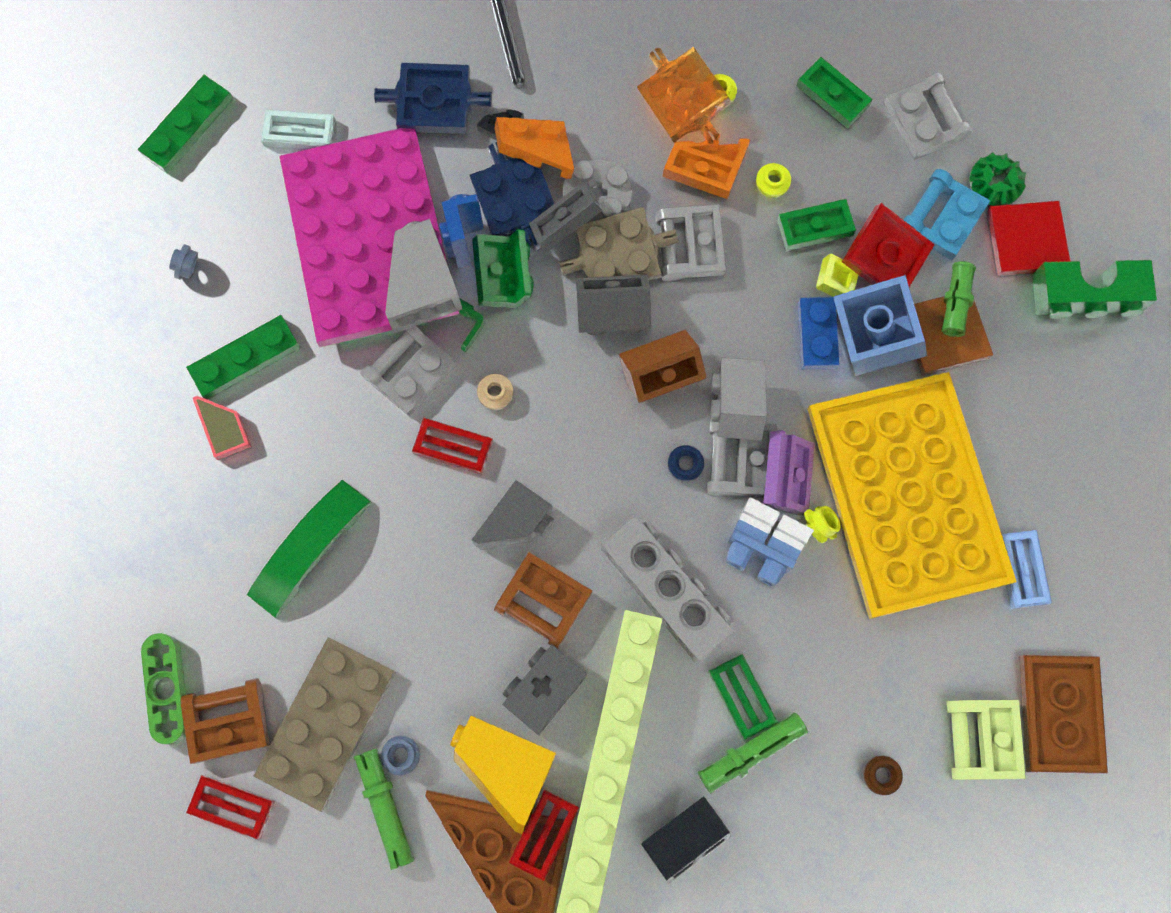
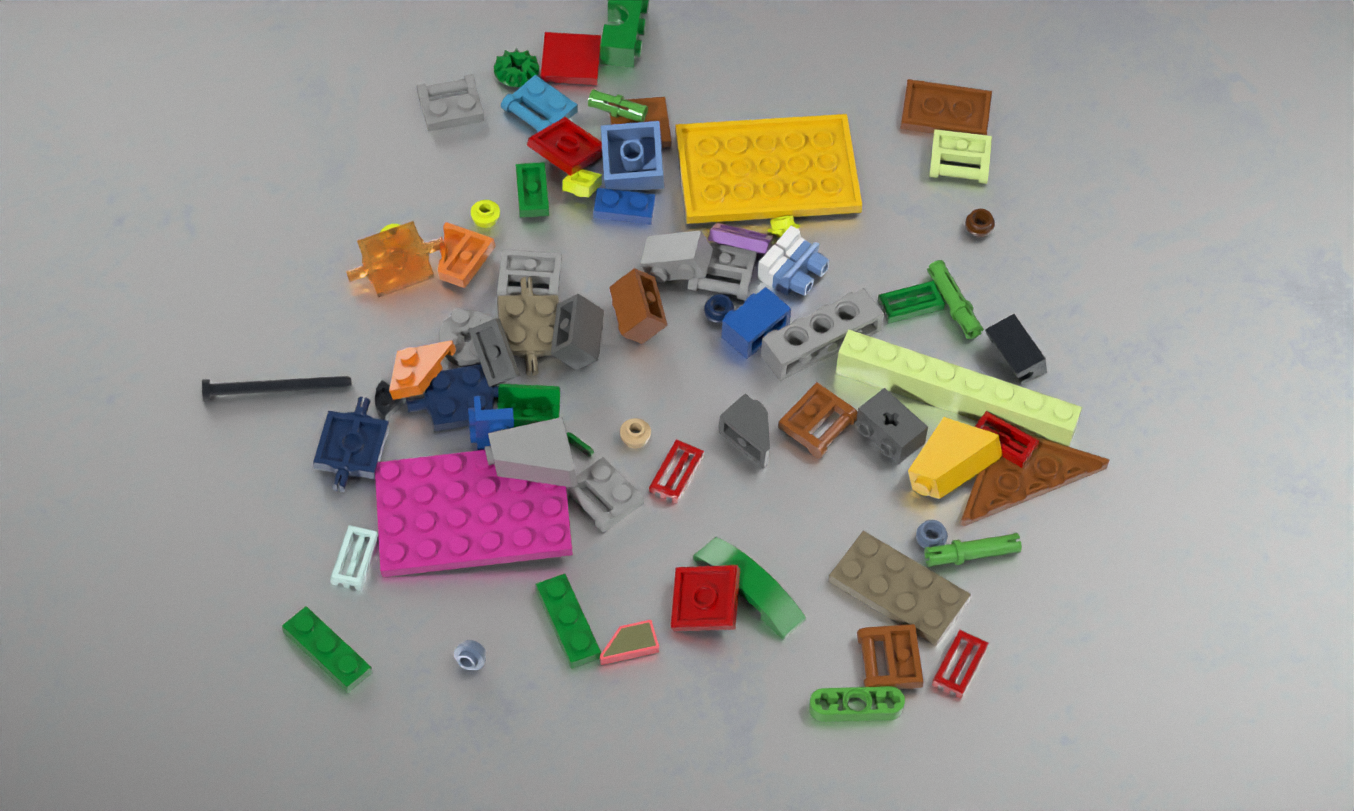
camera: 85 degrees left, 20 degrees down
green plate [796,57,873,129] -> none
light blue tile [1002,530,1052,609] -> none
none -> red tile [671,565,740,632]
none -> blue brick [721,287,791,359]

